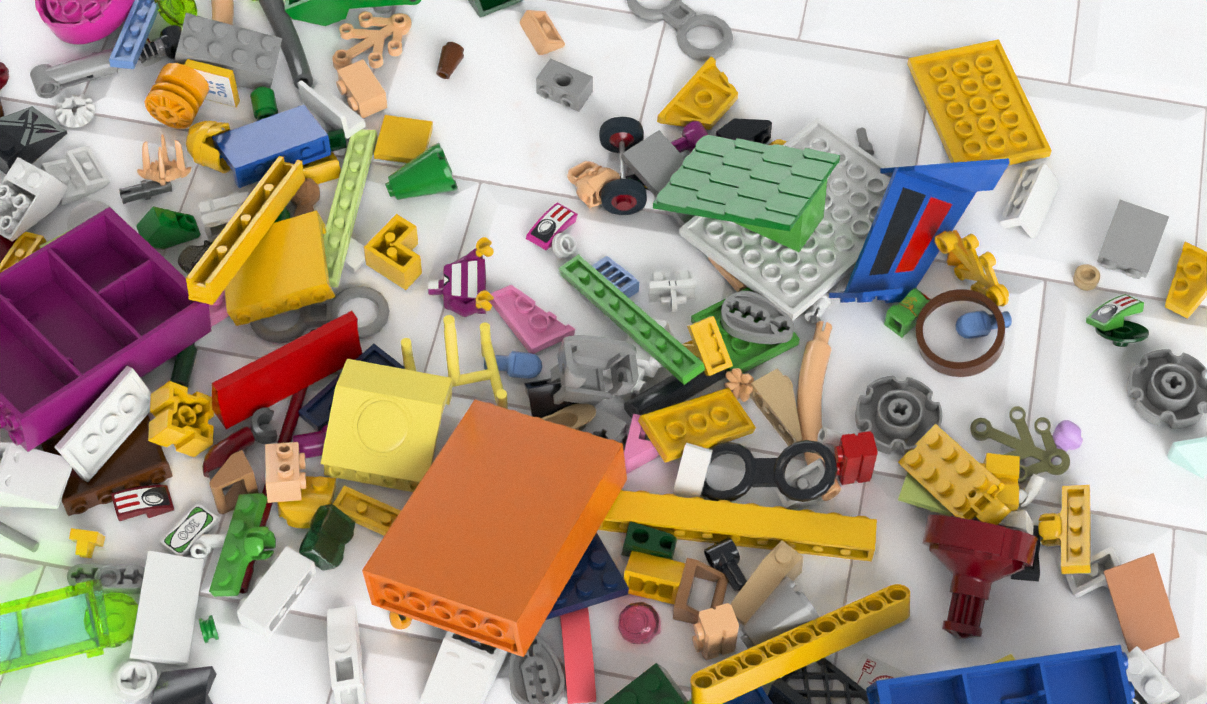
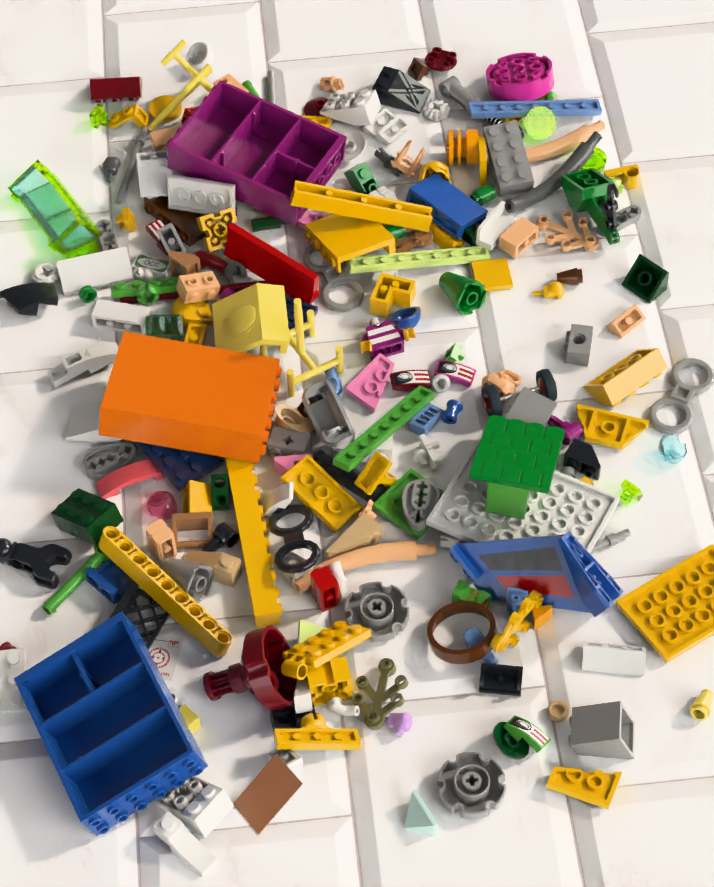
camera: 75 degrees right, 5 degrees down
none -> light grey brick [156,222,188,266]
none -> blue piece [388,306,421,329]
none -> slope [390,370,432,392]
none -> blue bush [441,399,463,425]
none -> tile [443,343,465,365]
none -> black hinge [479,663,523,696]
none -> medium blue hinge [506,587,528,618]
none -> yellow piece [532,281,564,299]
none -> yellow slope [583,348,668,407]
none -> clear neon green tile [620,479,643,505]
none -> clear light blue hair [658,434,687,464]
none -> light yellow cone [690,689,713,721]

